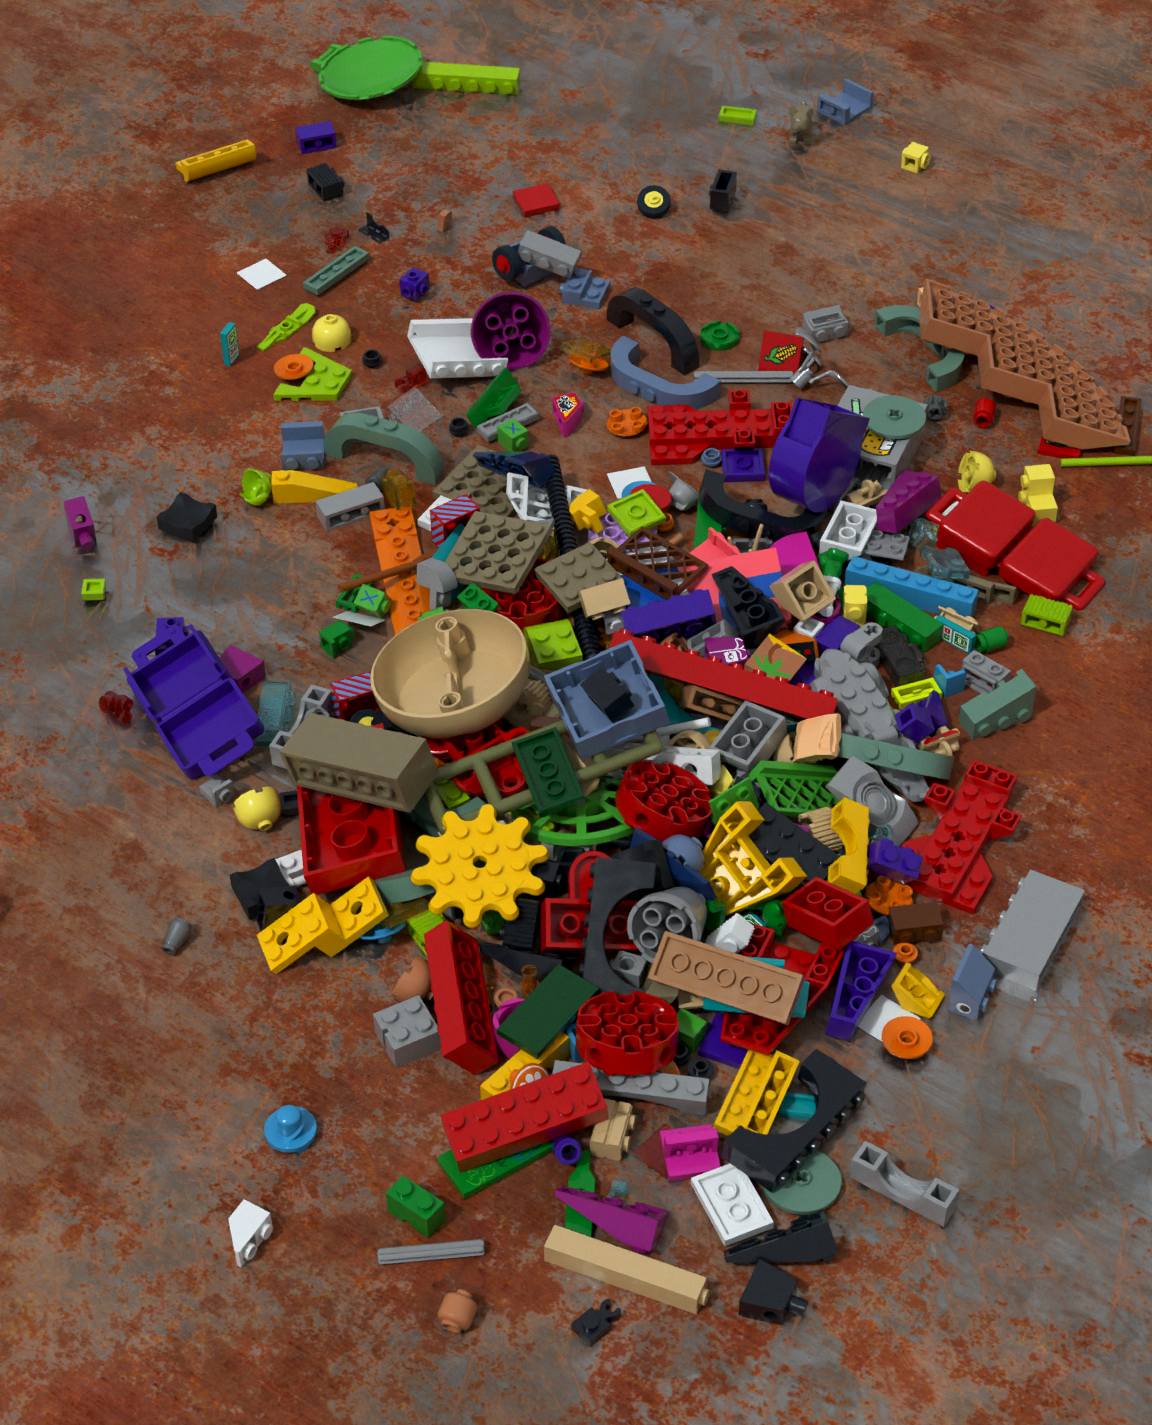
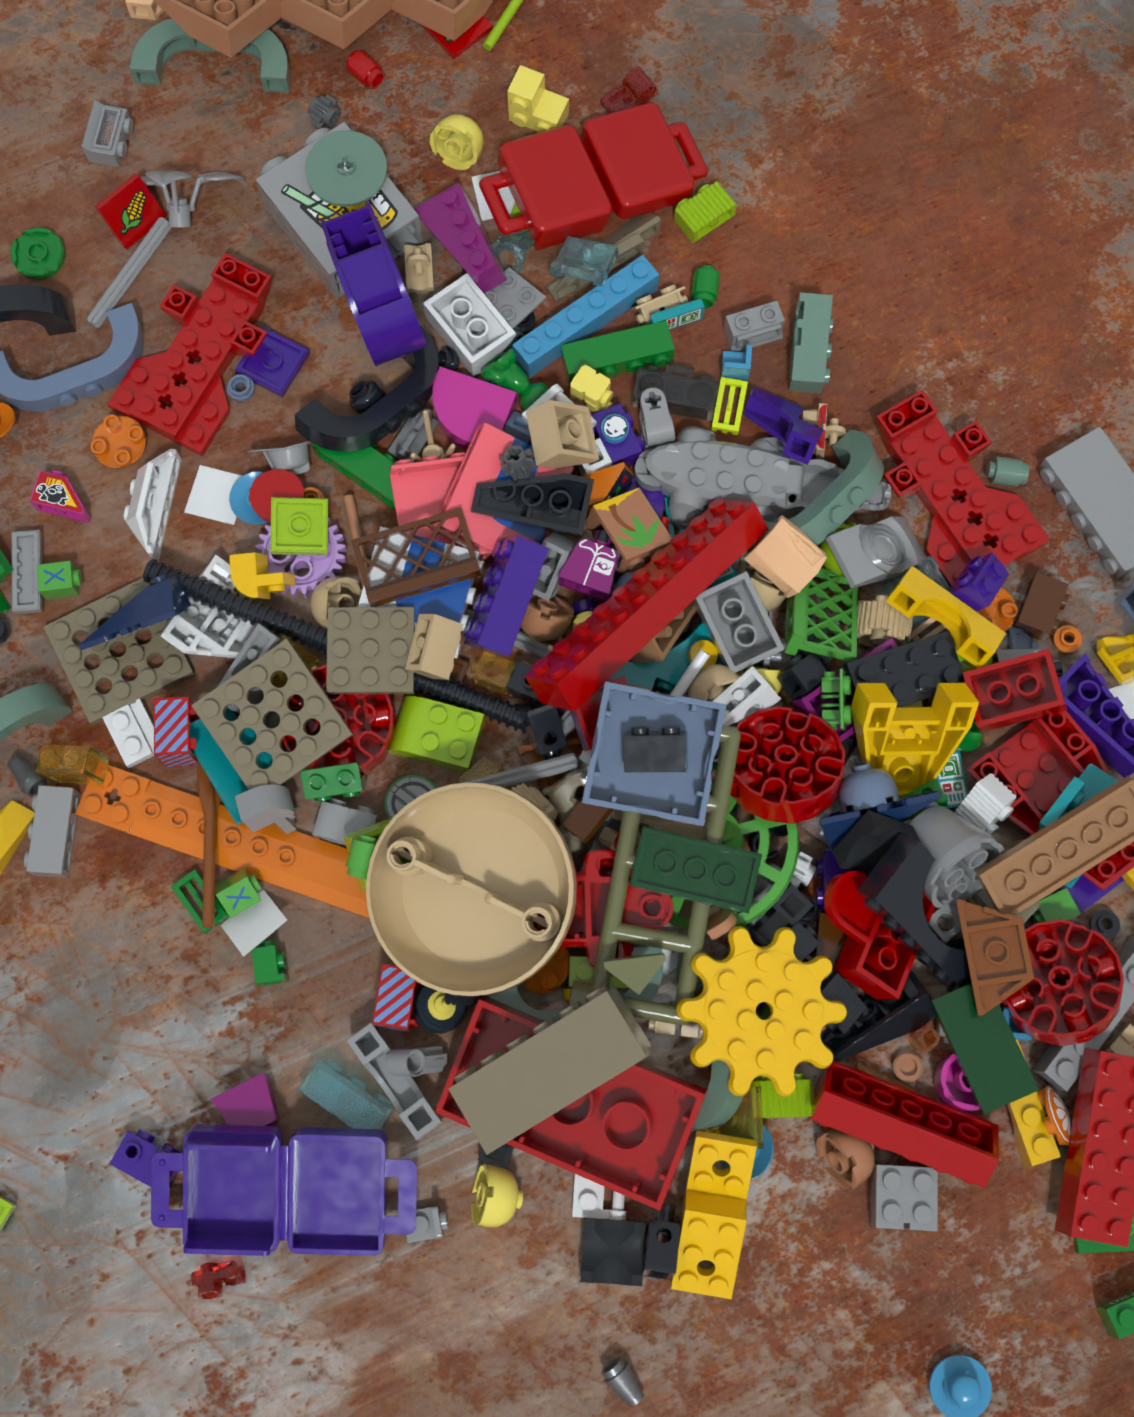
camera: 60 degrees left, 30 degrees up
none -> white wedge [124,449,182,562]
none -> dark grey gear [499,444,536,481]
none -> clear red plate [600,67,658,114]
none -> tile [601,414,629,444]
none -> olive slope [603,953,666,995]
none -> nougat tile [706,909,737,940]
none -> dark orange wing [956,899,1034,1016]
none -> sand green brick [985,456,1029,487]

